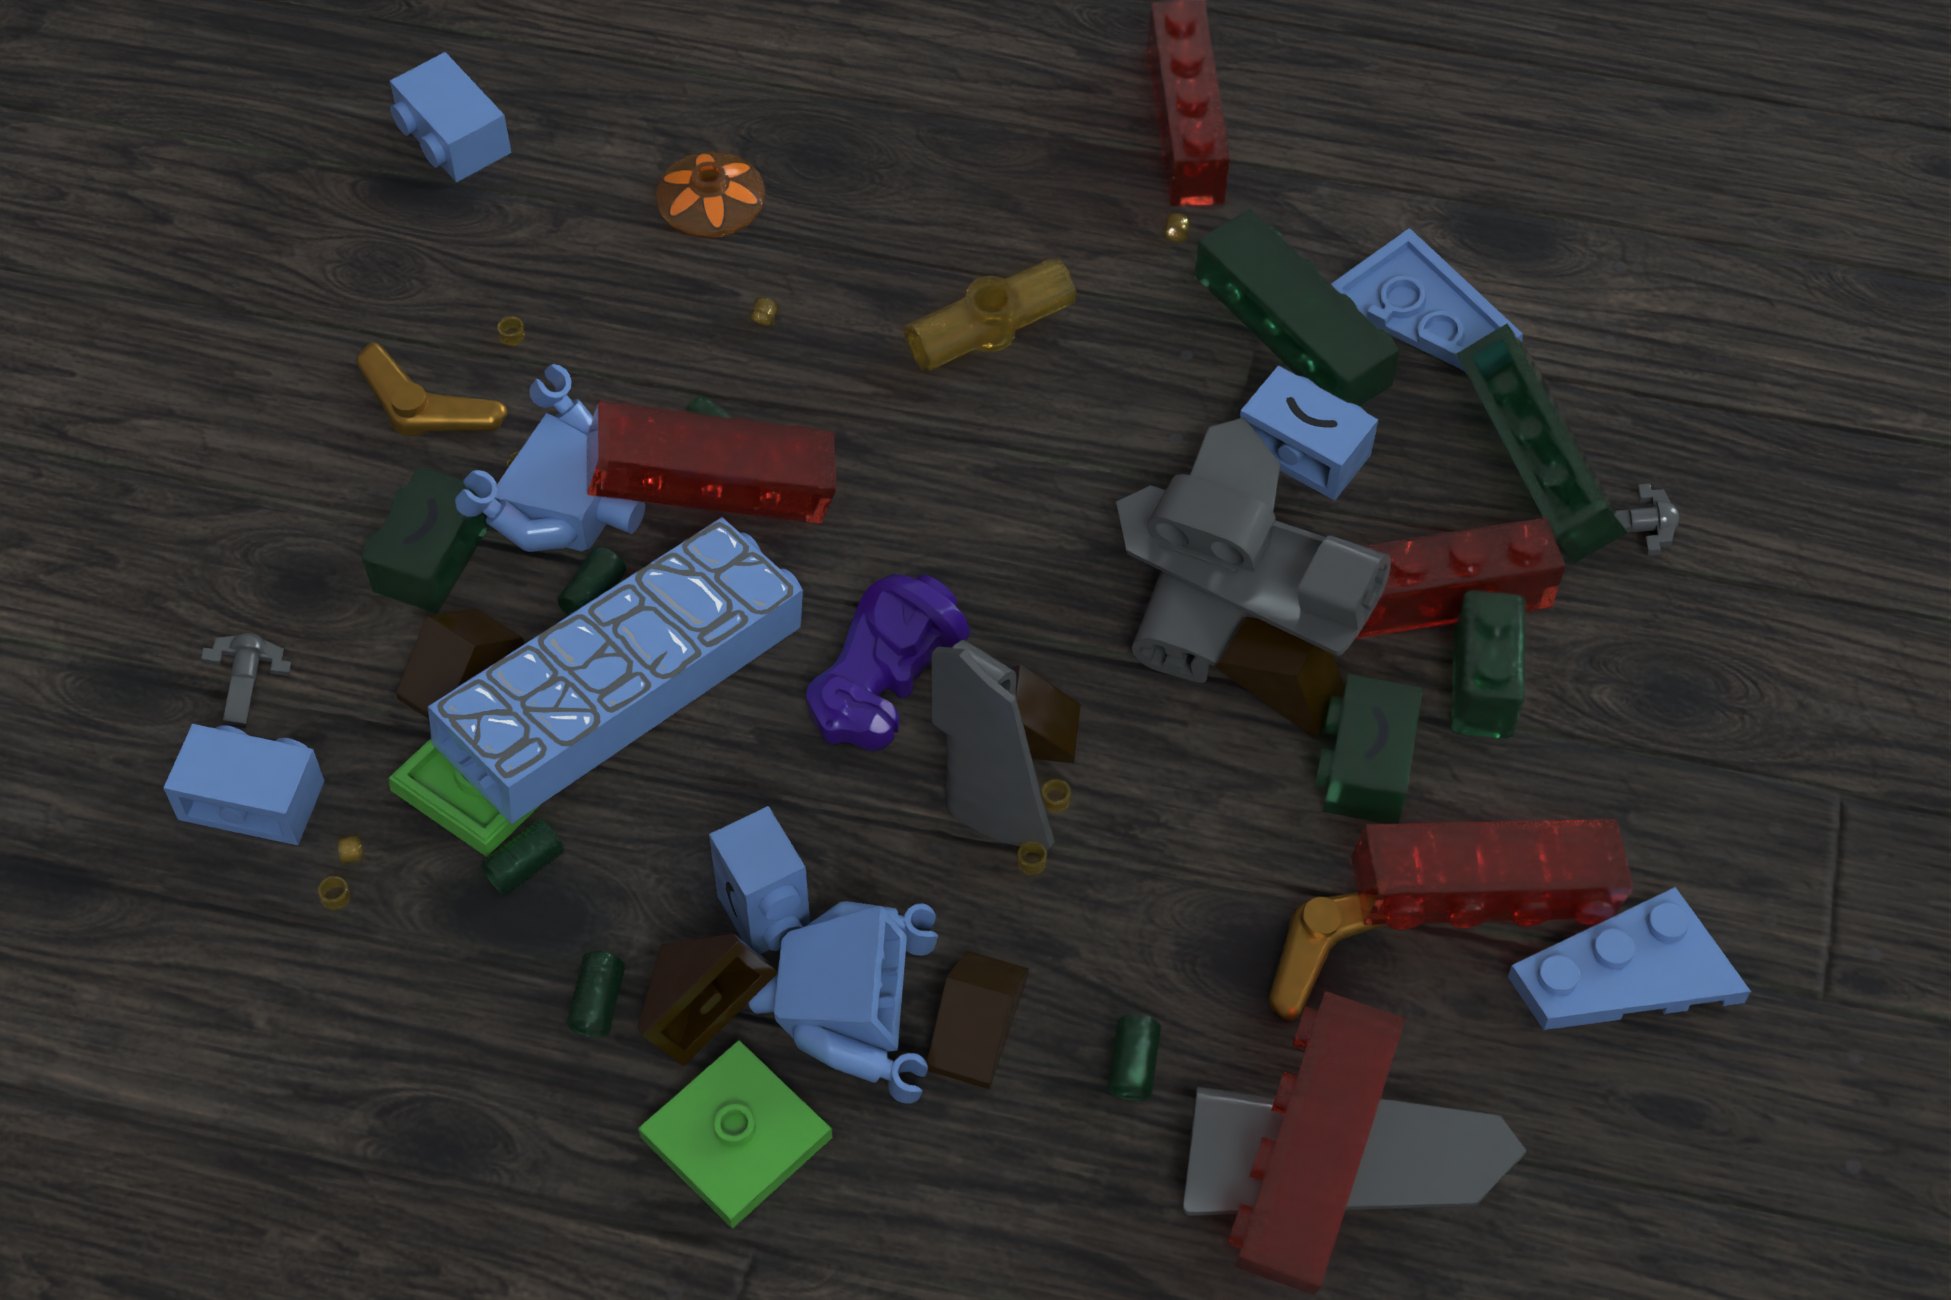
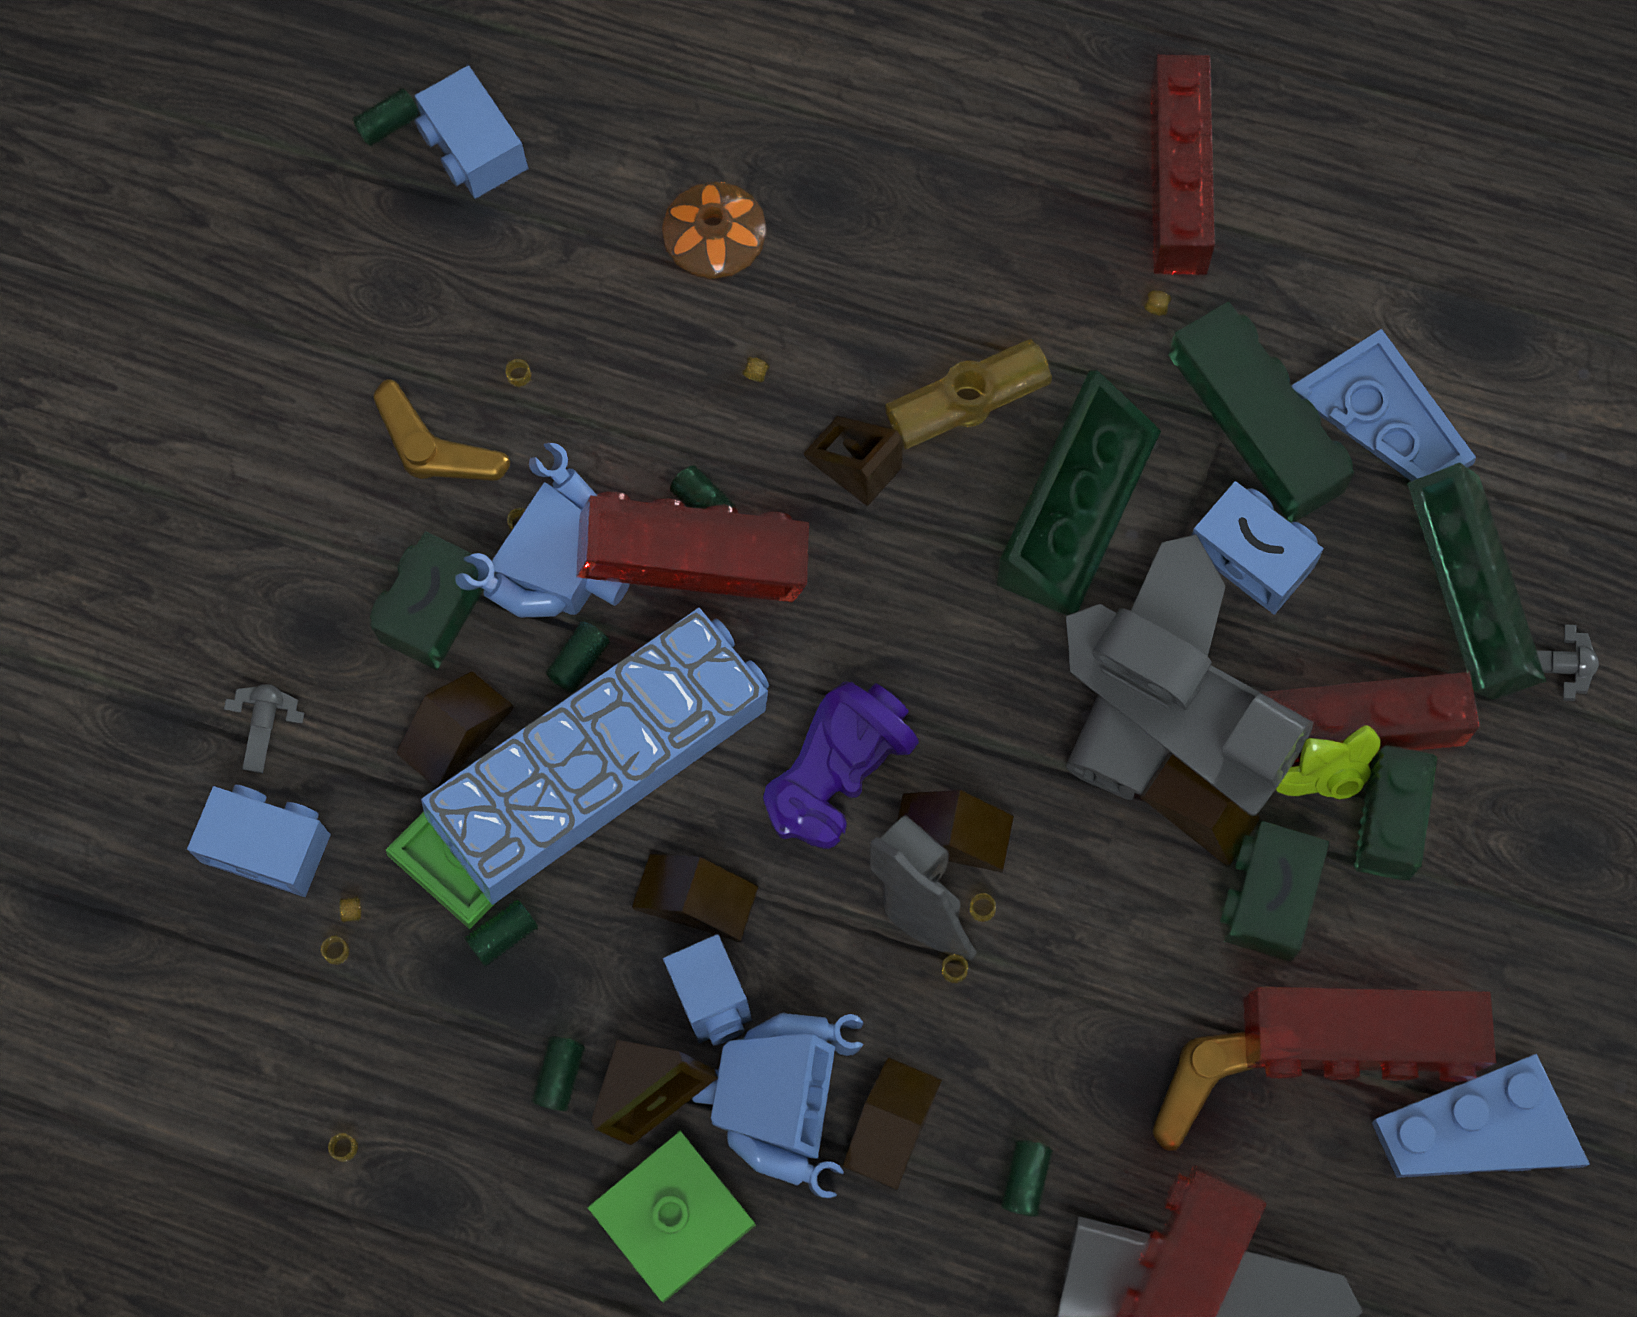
camera: 10 degrees right, 15 degrees up
none -> clear yellow piece [328,1133,357,1162]
none -> clear green piece [353,88,420,147]
none -> dark brown slope [632,854,758,942]
none -> dark brown slope [803,416,903,507]
none -> clear green slope [997,370,1161,616]
none -> lime plate [1276,725,1380,799]

